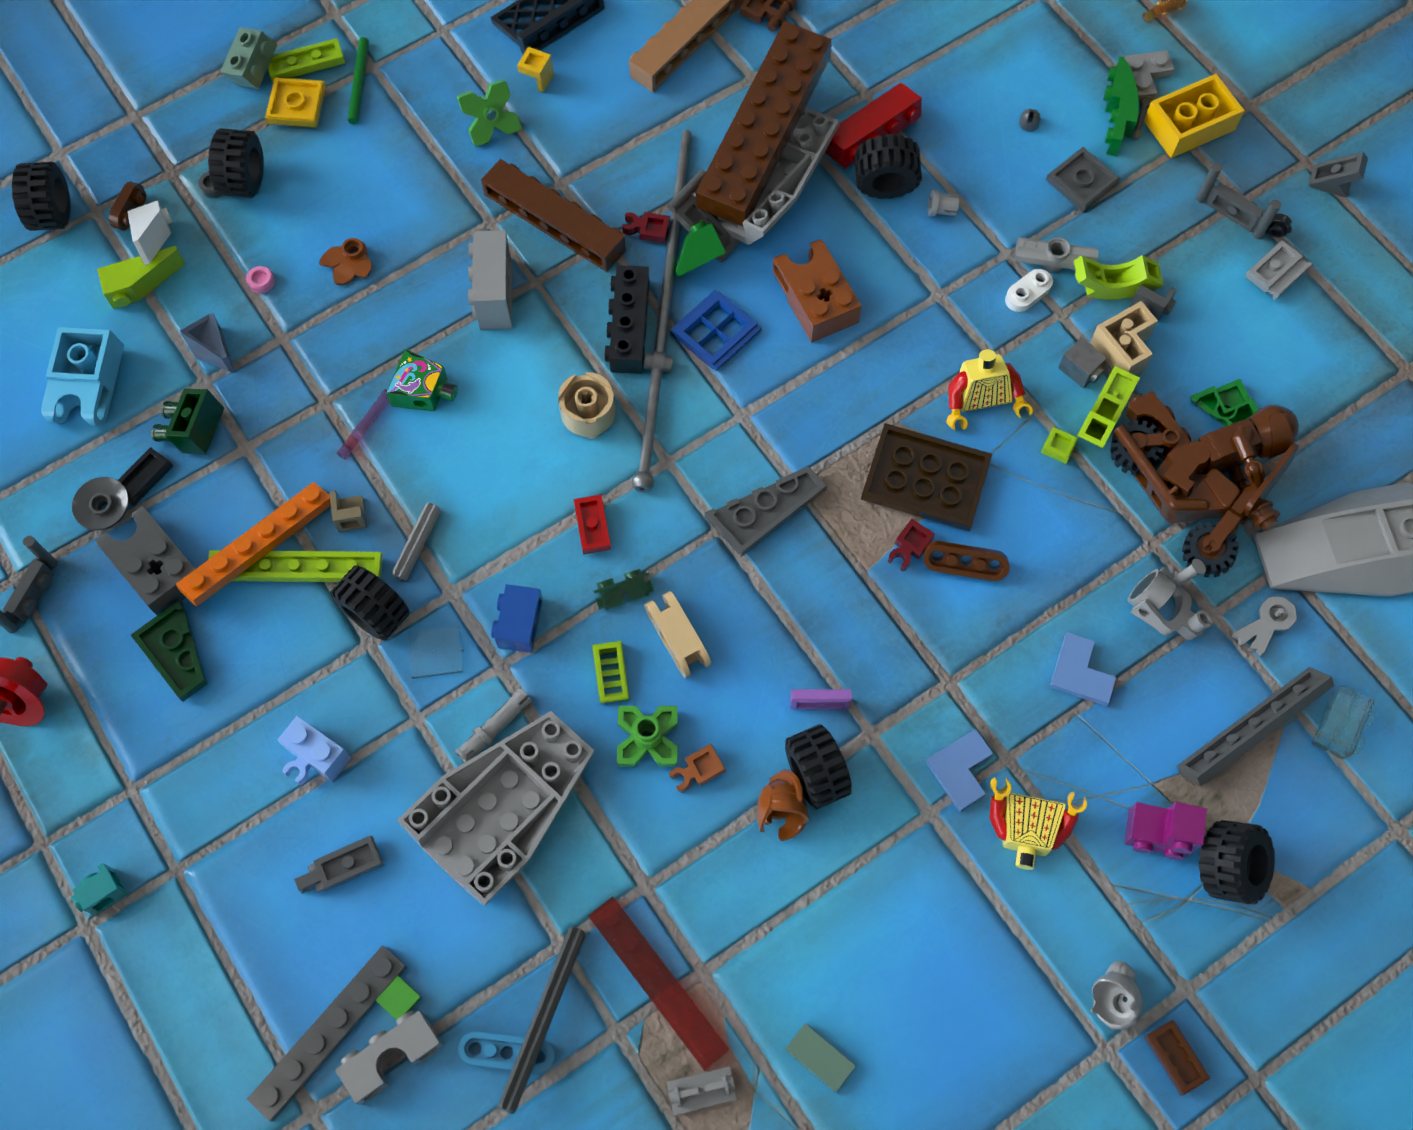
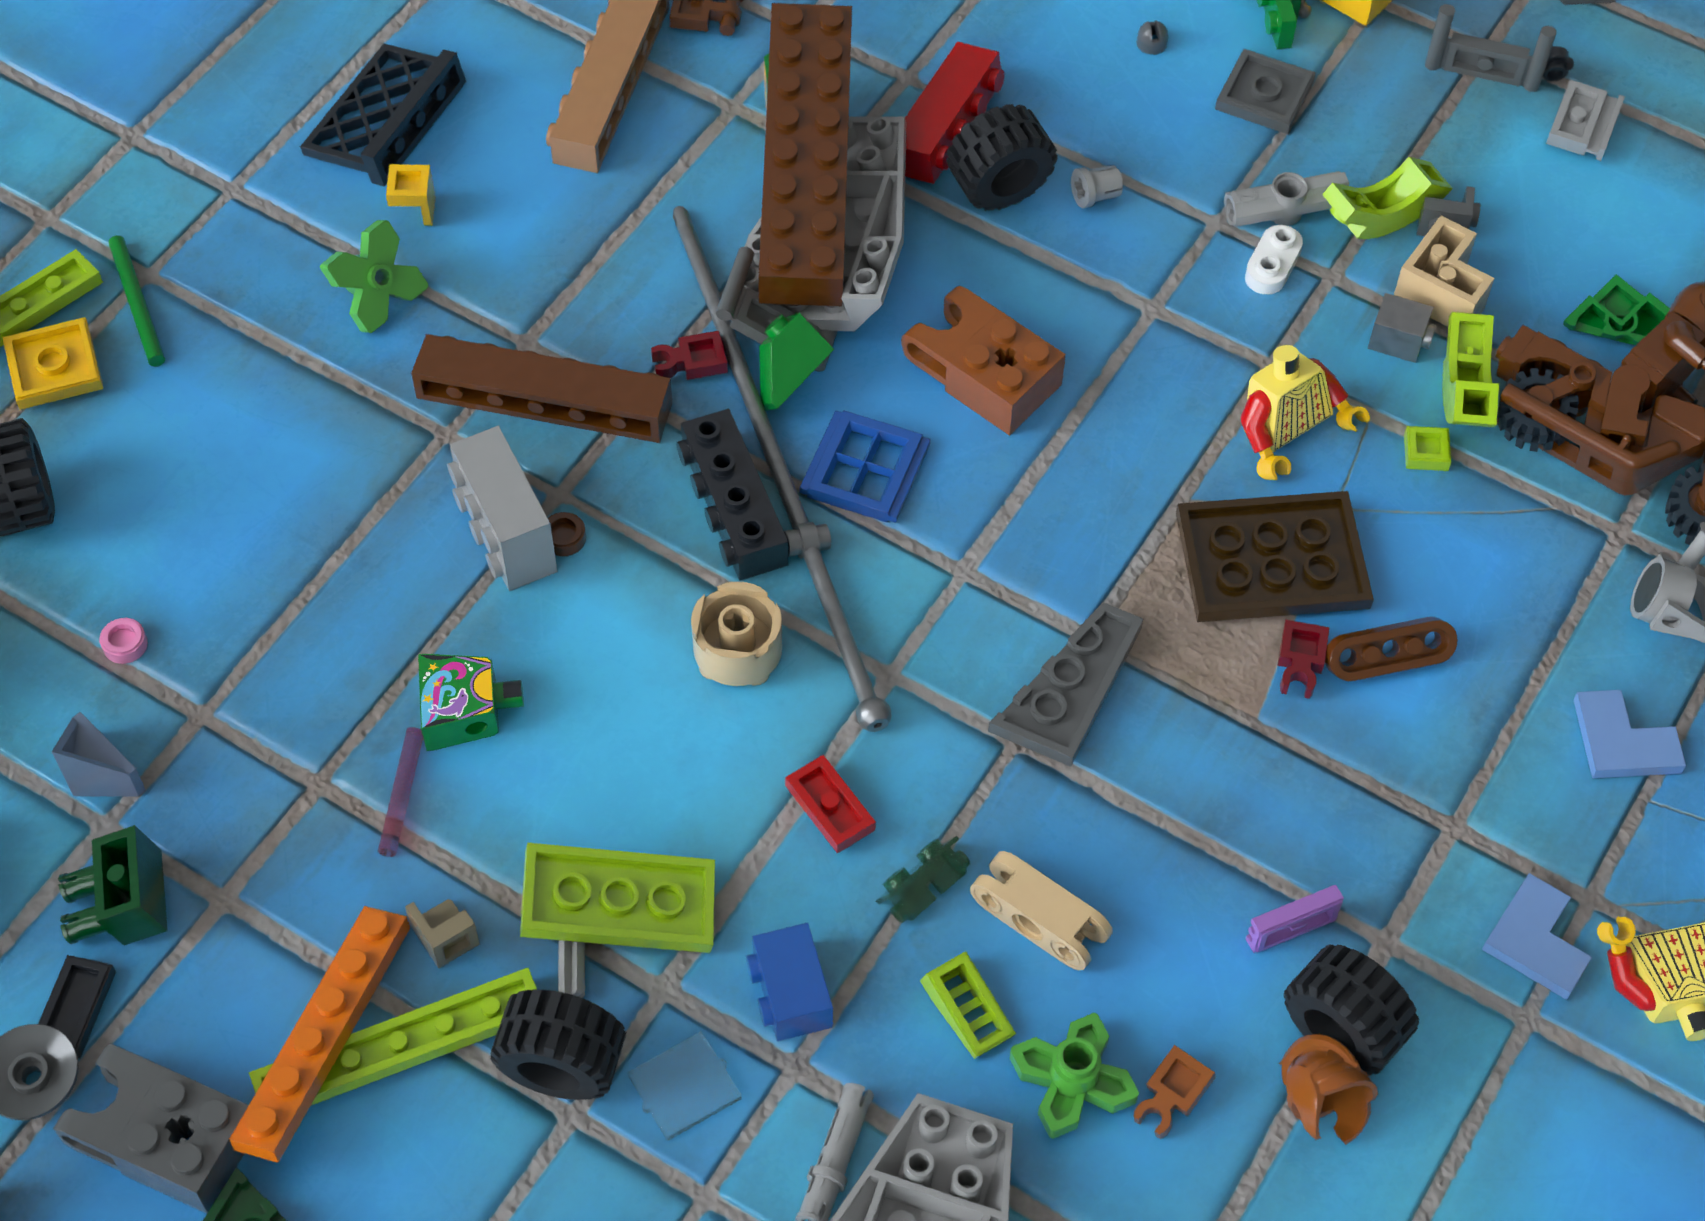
camera: 25 degrees left, 10 degrees down
dark orange plate [319,238,372,285] -> none
none -> lime plate [520,842,715,953]
none -> reddish brown tile [548,512,586,556]

